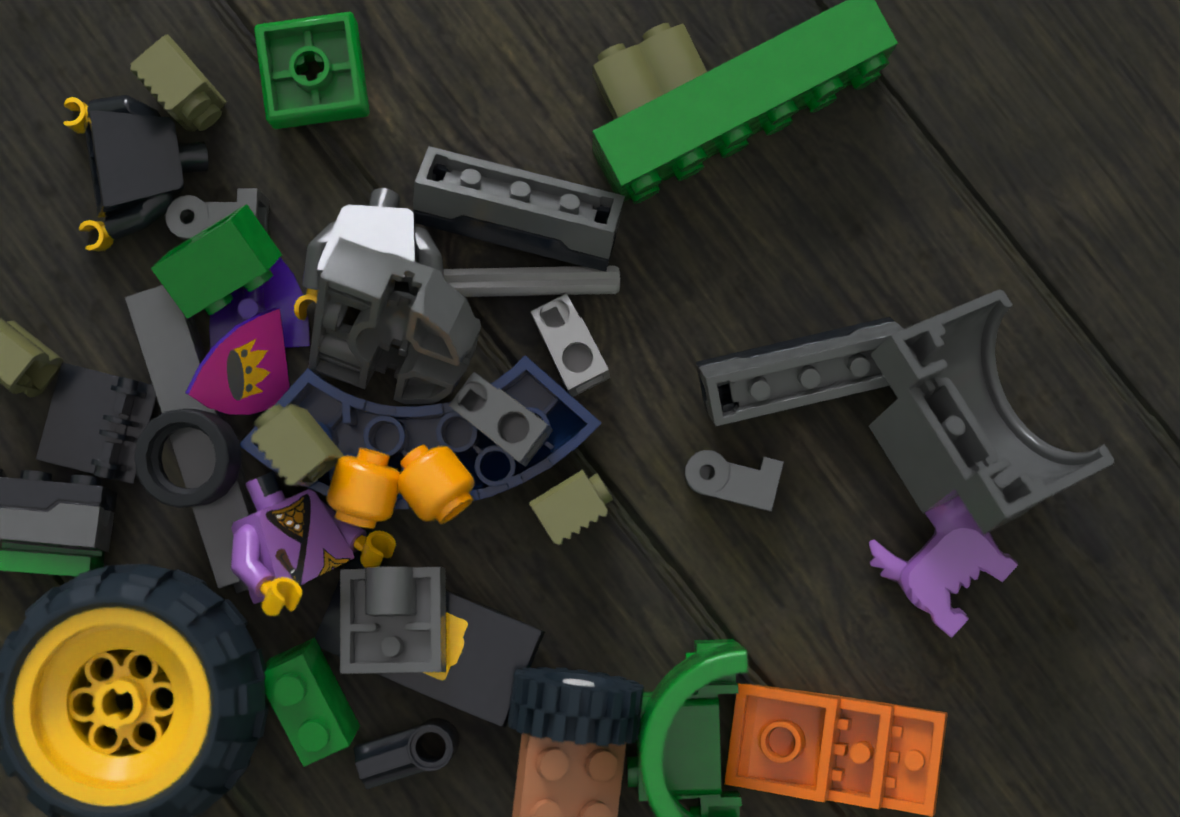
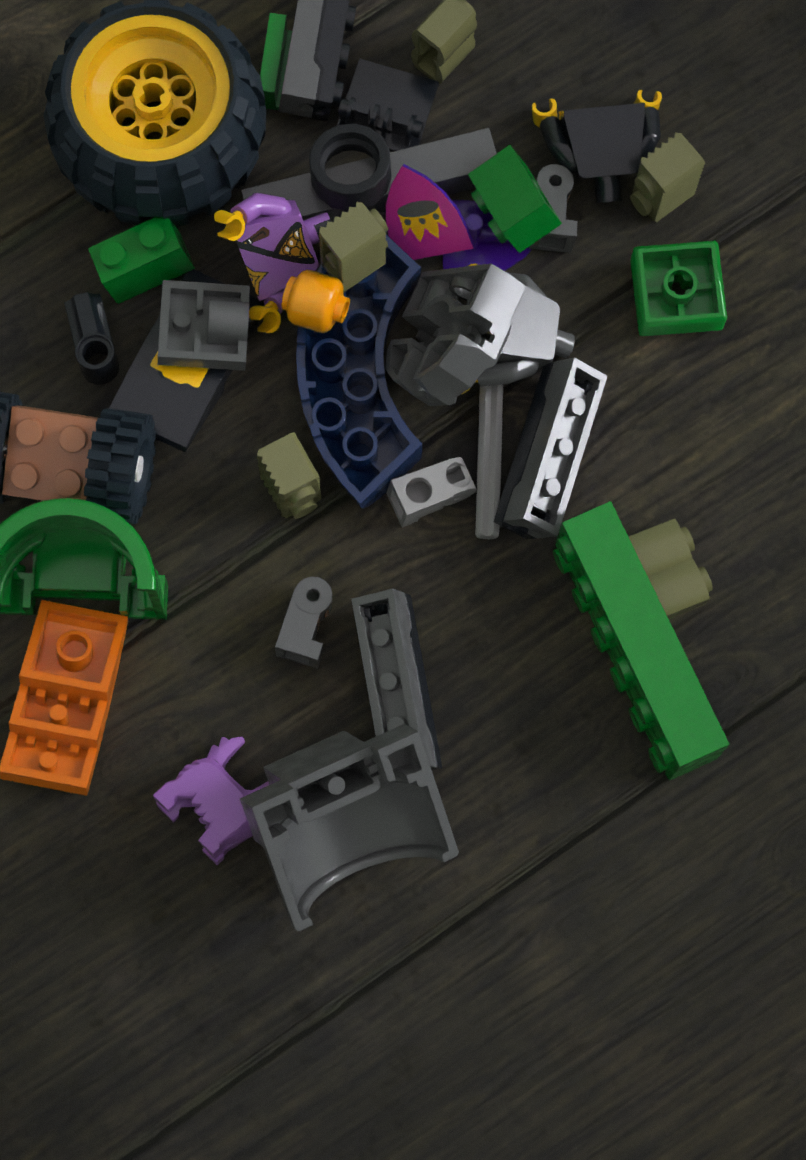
camera: 90 degrees right, 10 degrees down
light orange head [398,444,475,524] -> none
dark grey leg [449,372,553,467] -> none

